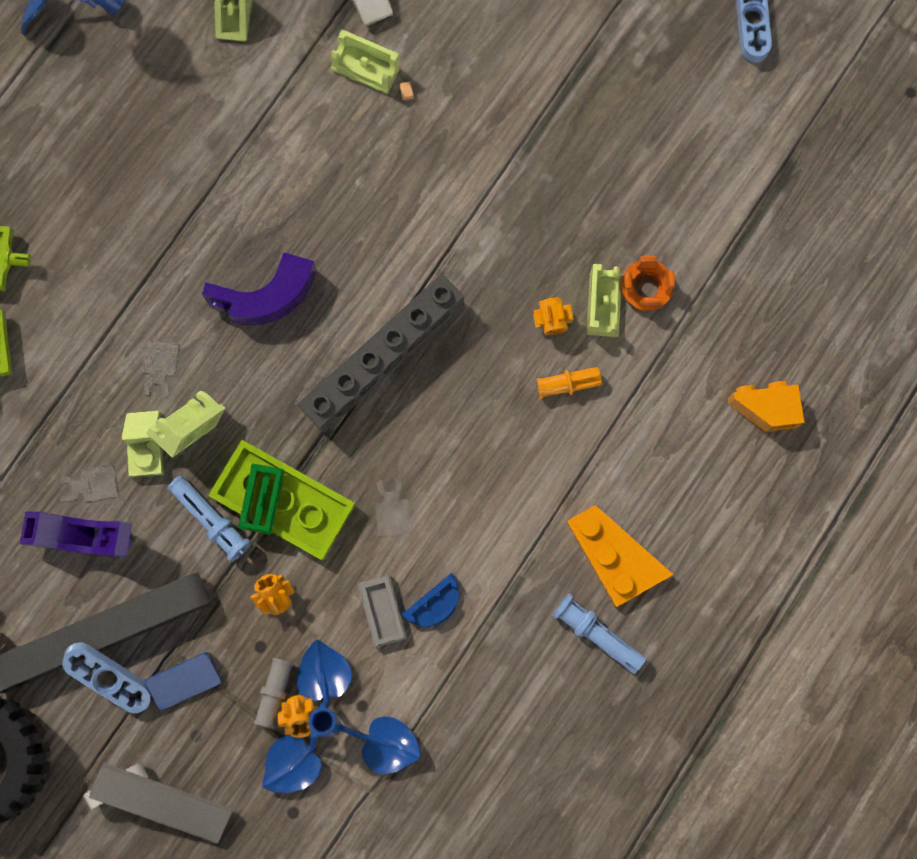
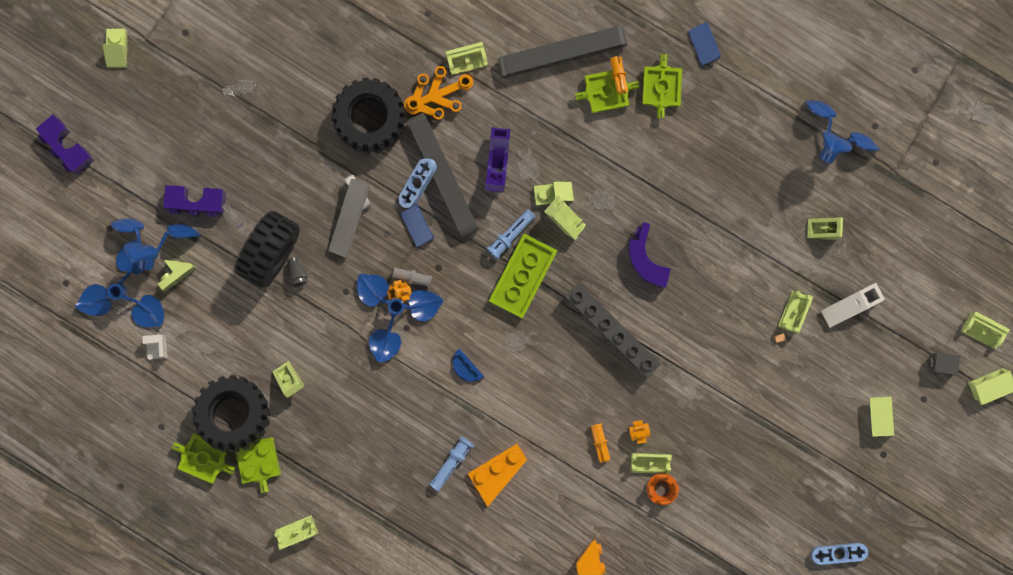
camera: 85 degrees right, 5 degrees up
green tile [238,463,285,535] -> none
light orange gear [251,574,295,615] -> none
light grey tile [358,575,407,648] -> none

